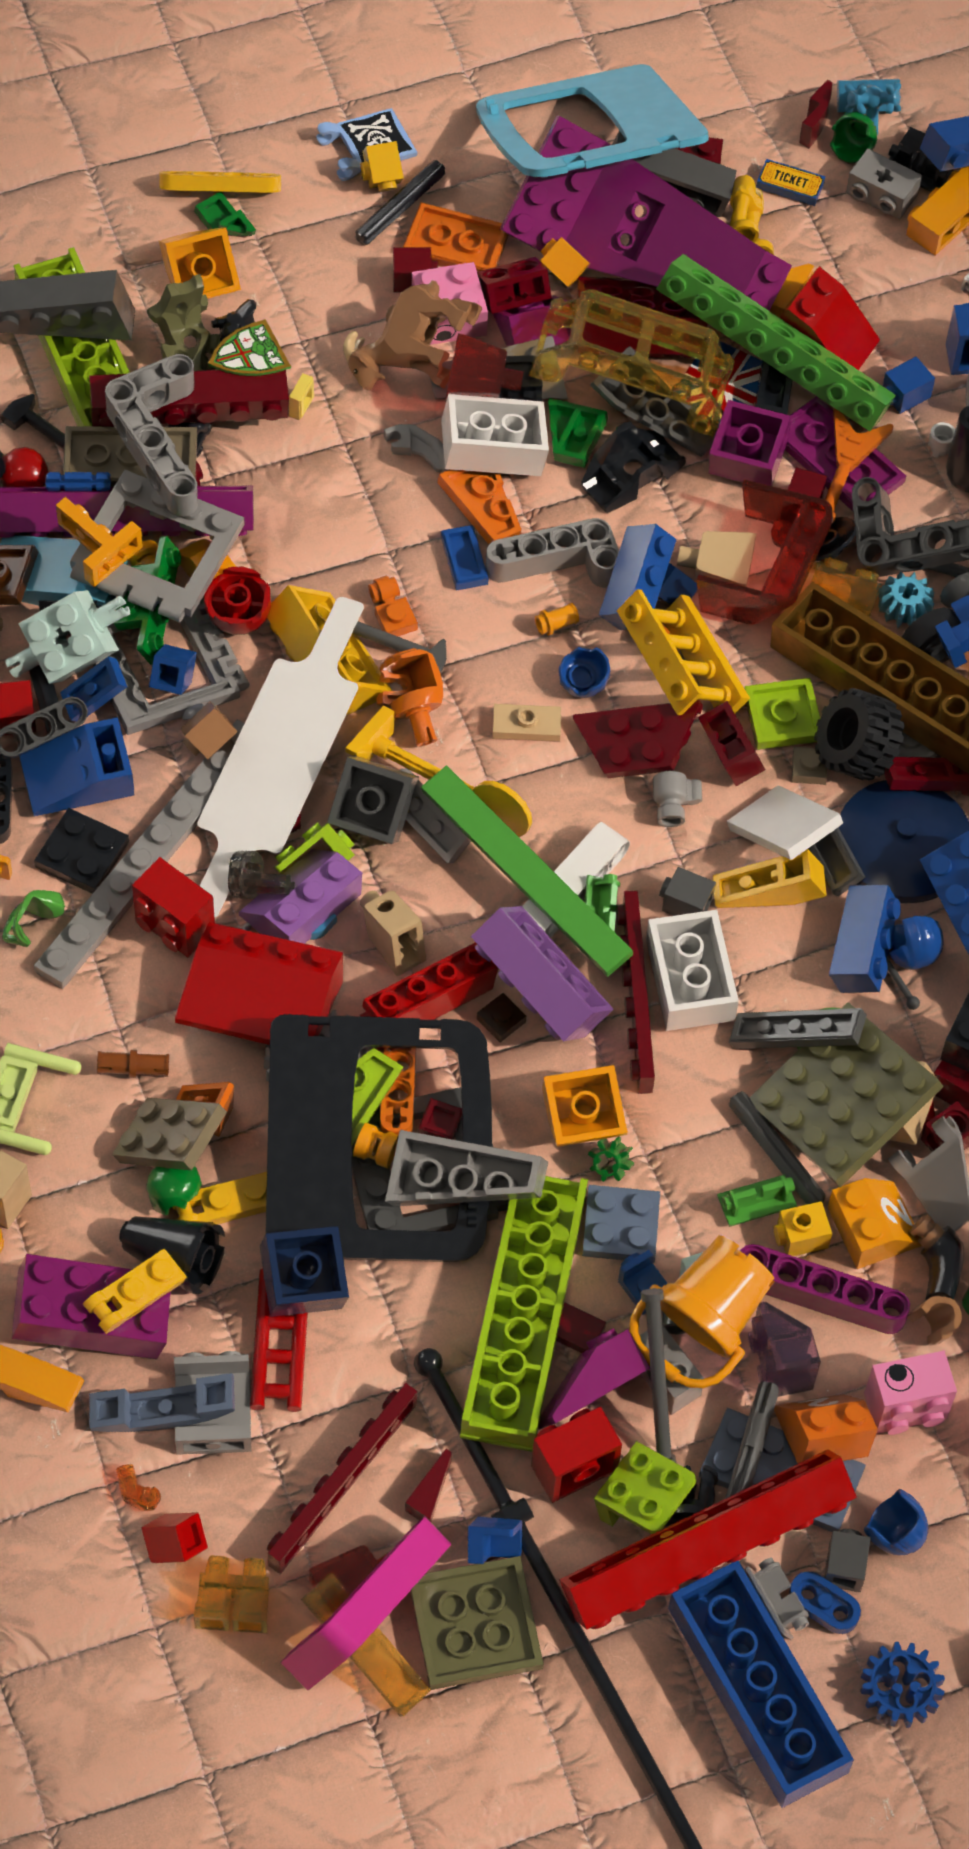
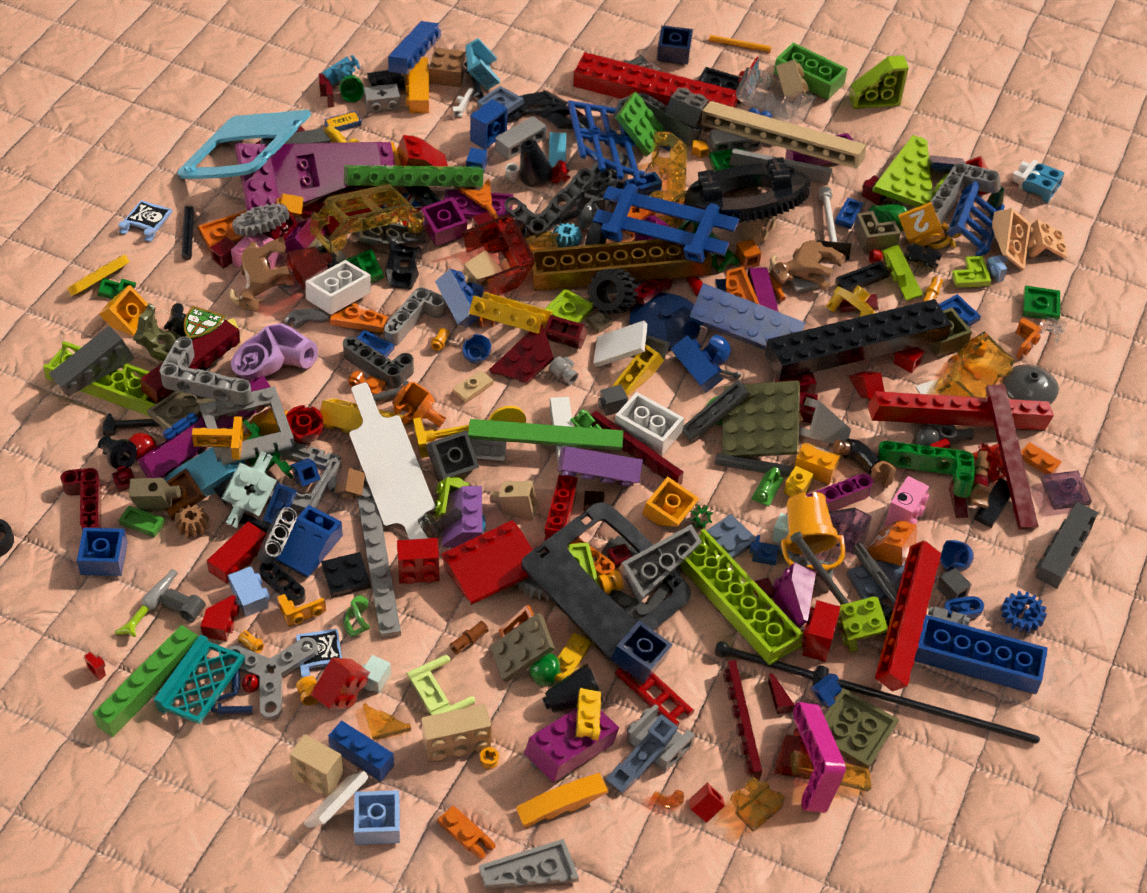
camera: 45 degrees left, 10 degrees down
yellow brick [360,141,404,192] -> none
none -> lavender piece [231,323,318,382]
none -> light grey gear [232,203,290,237]
none -> dark grey beam [343,336,414,388]

